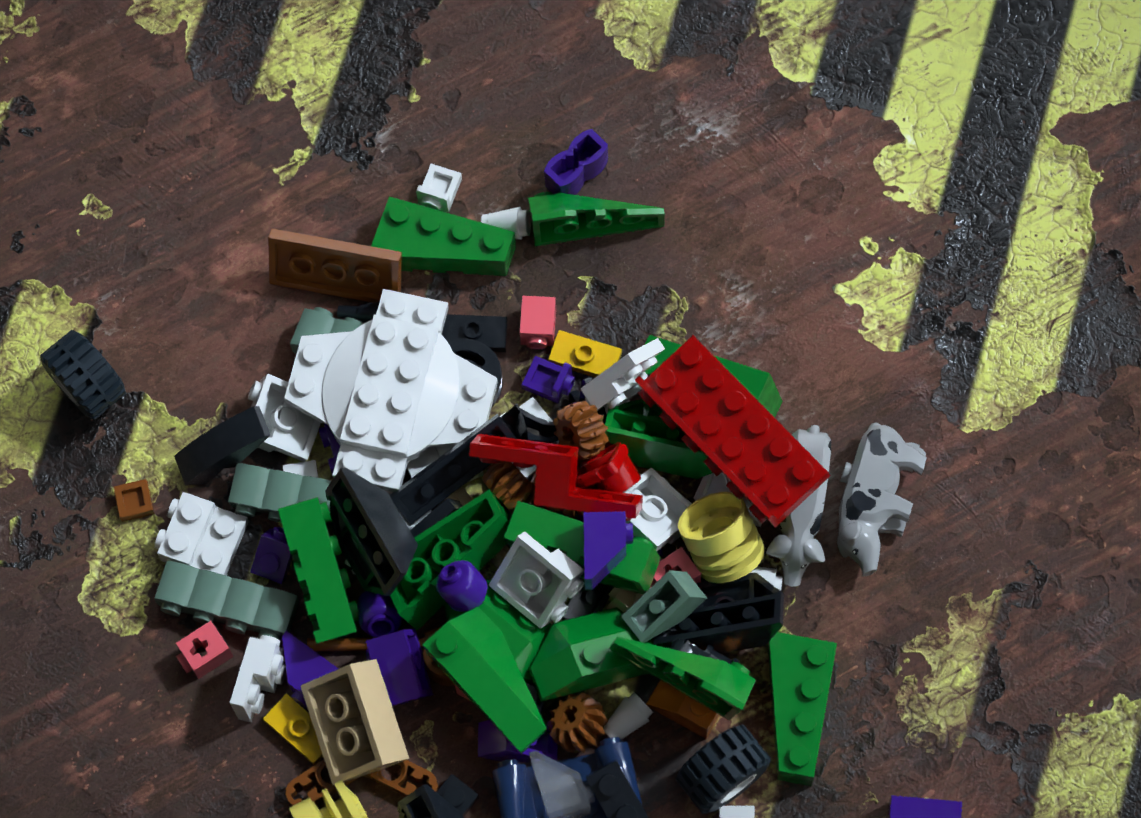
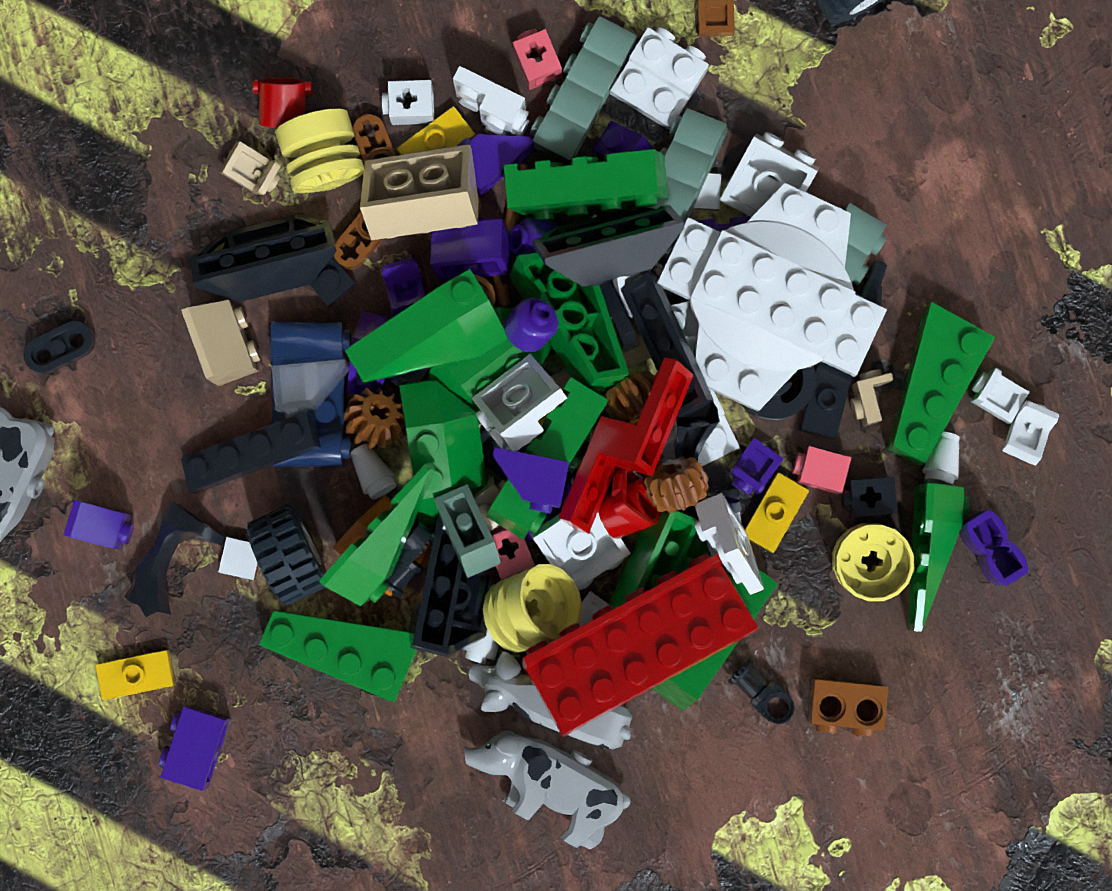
camera: 100 degrees right, 15 degrees up
black slope [174,406,271,486] -> none
dark orange plate [268,229,402,302] -> none
none -> dark purple bracket [381,258,426,317]
none -> white brick [382,80,434,125]
none -> black connector [728,658,795,725]
none -> dark orange brick [807,678,888,737]
none -> light yellow wheel [832,523,914,601]
none -> black brick [841,477,898,518]
none -> tan bracket [851,369,893,427]
none -> white bracket [1002,401,1059,466]

